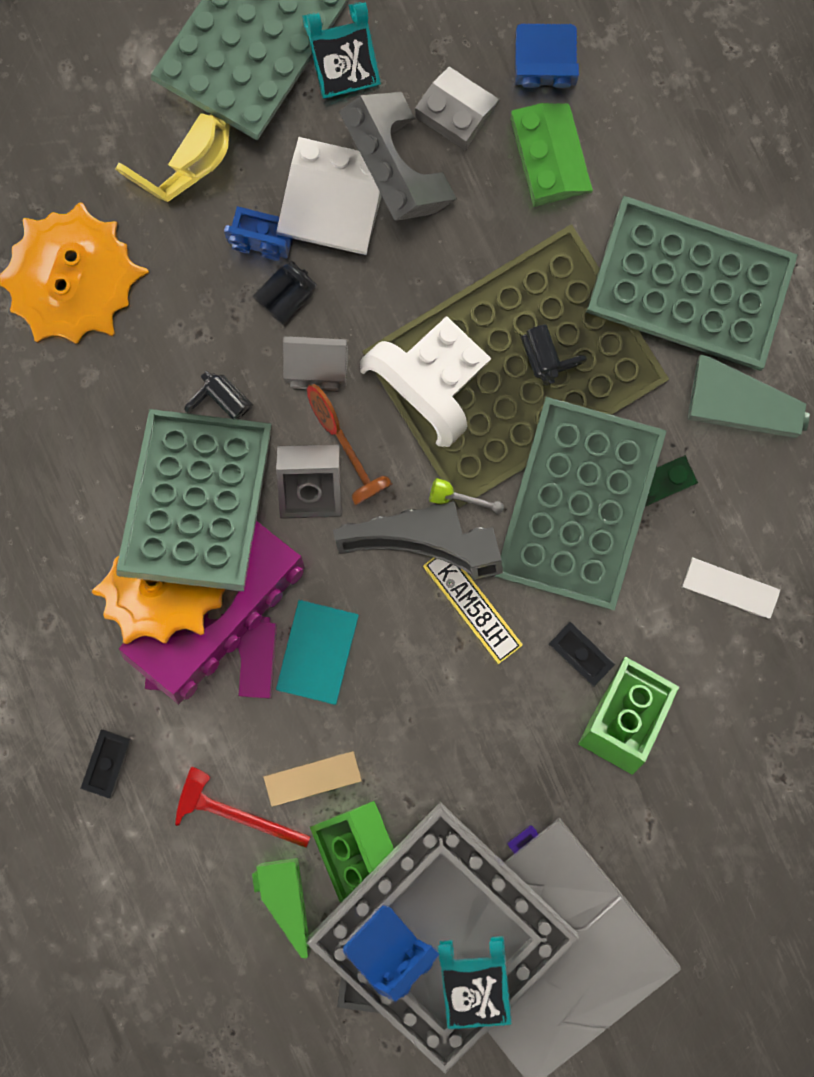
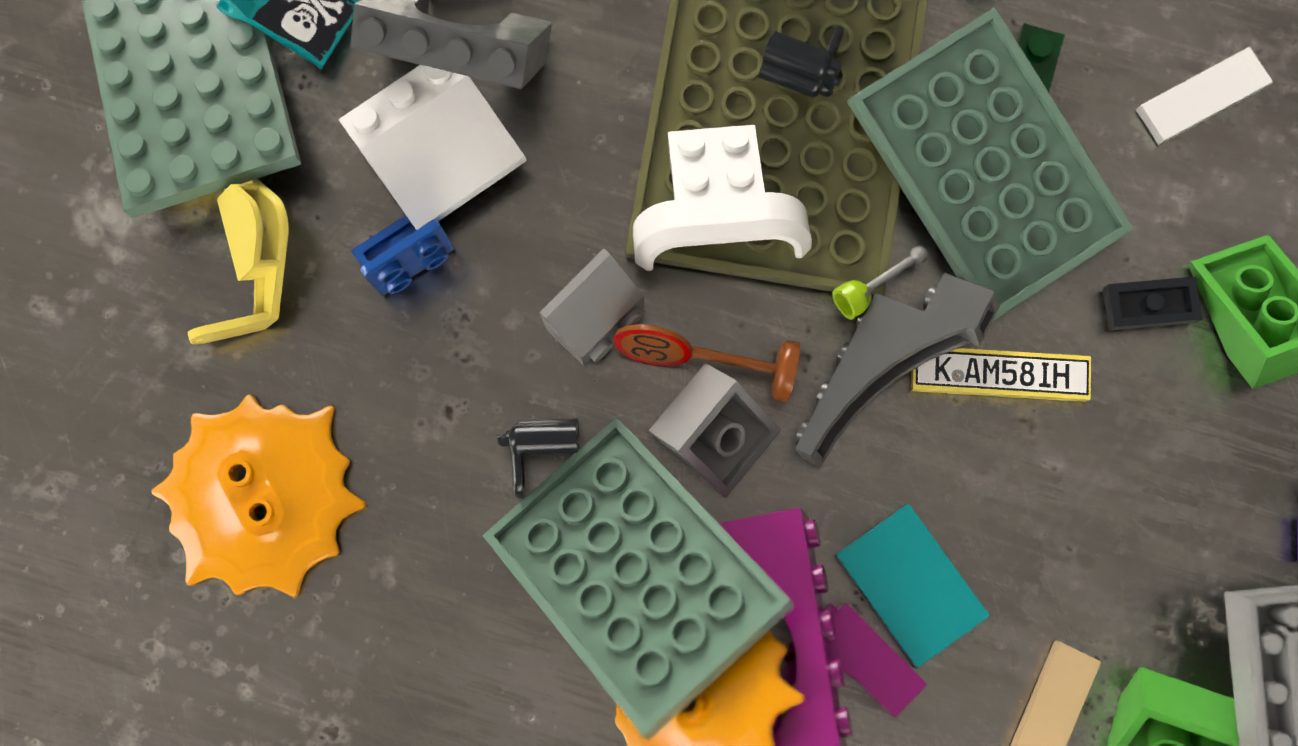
camera: 50 degrees left, 5 degrees down
black piece [253,261,317,325] -> none

